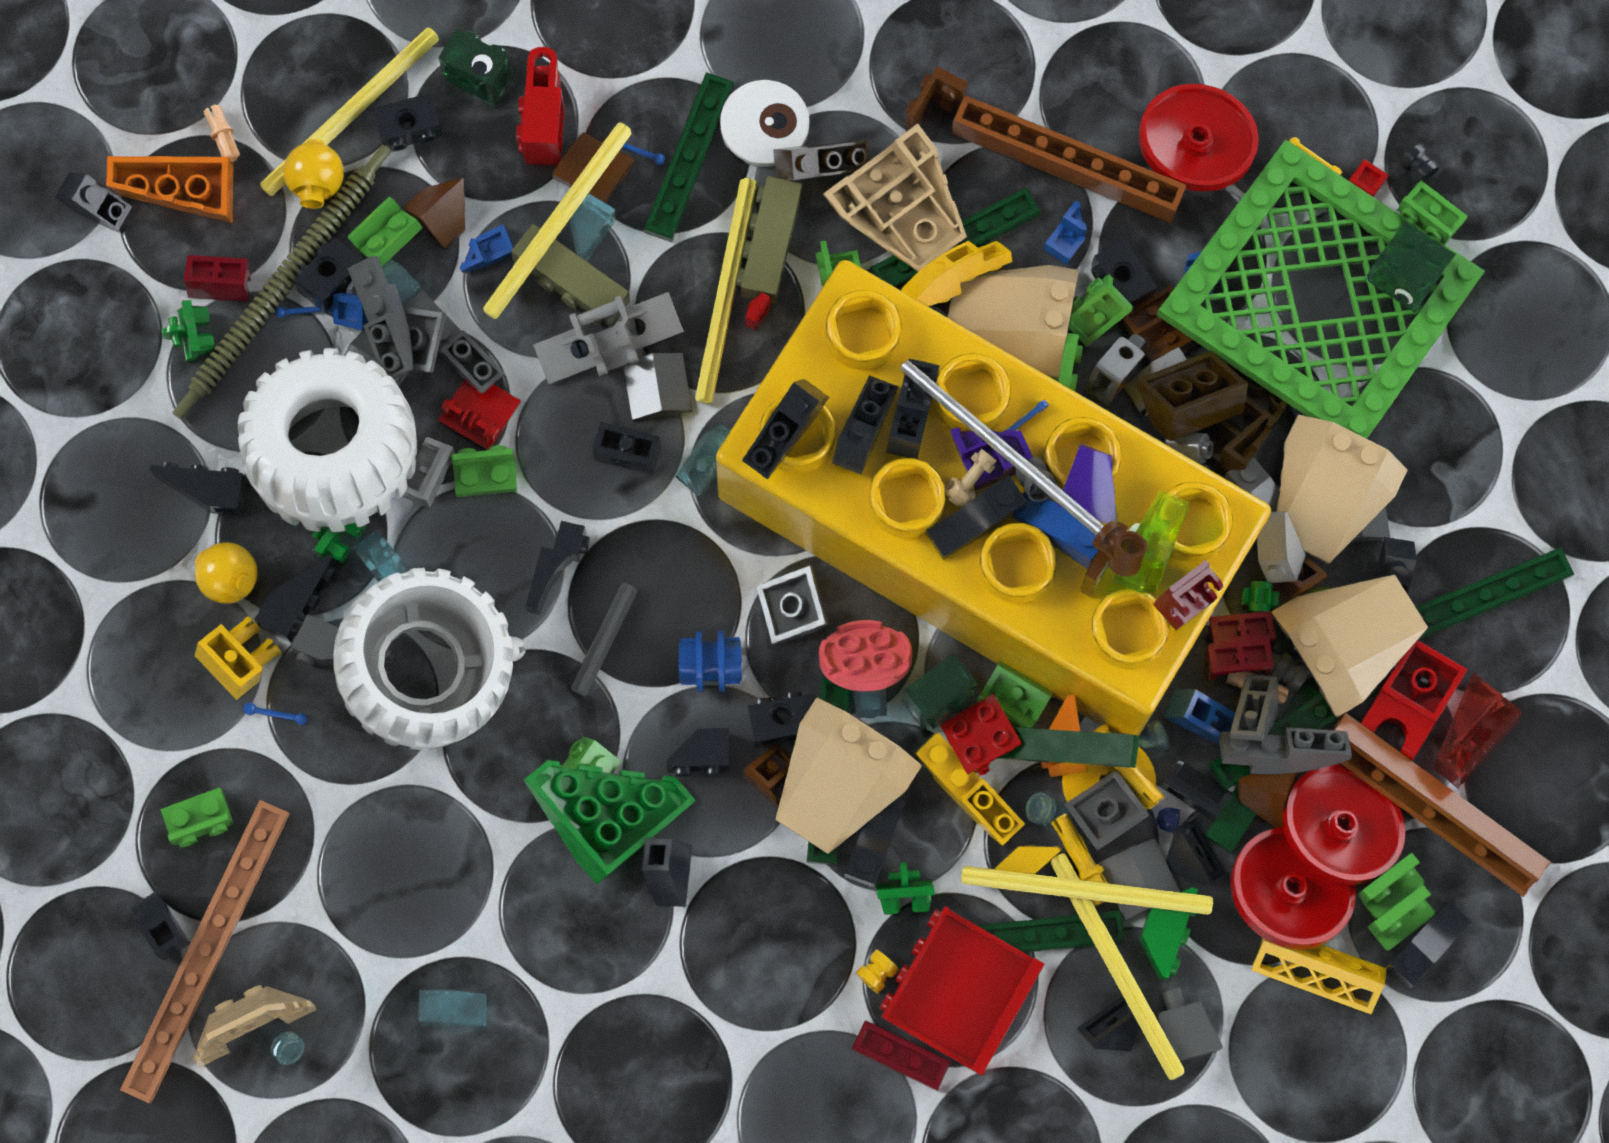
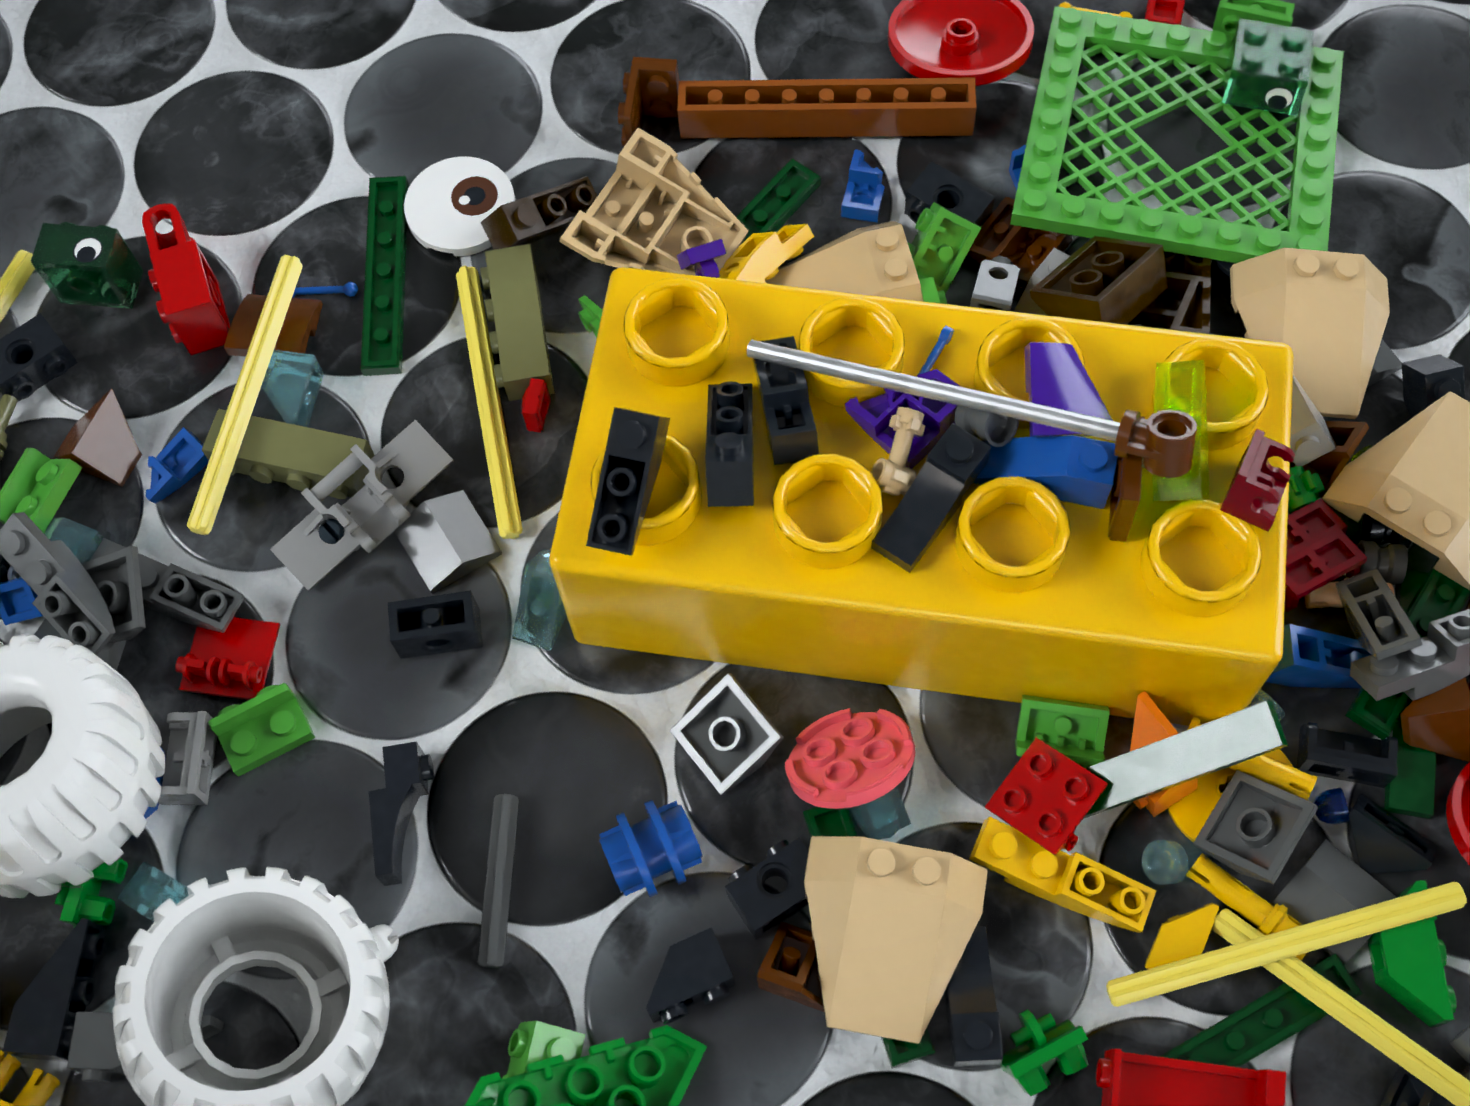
camera: 15 degrees left, 10 degrees down
clear green brick [902,653,977,731] -> none
none -> dark purple tile [676,239,727,278]

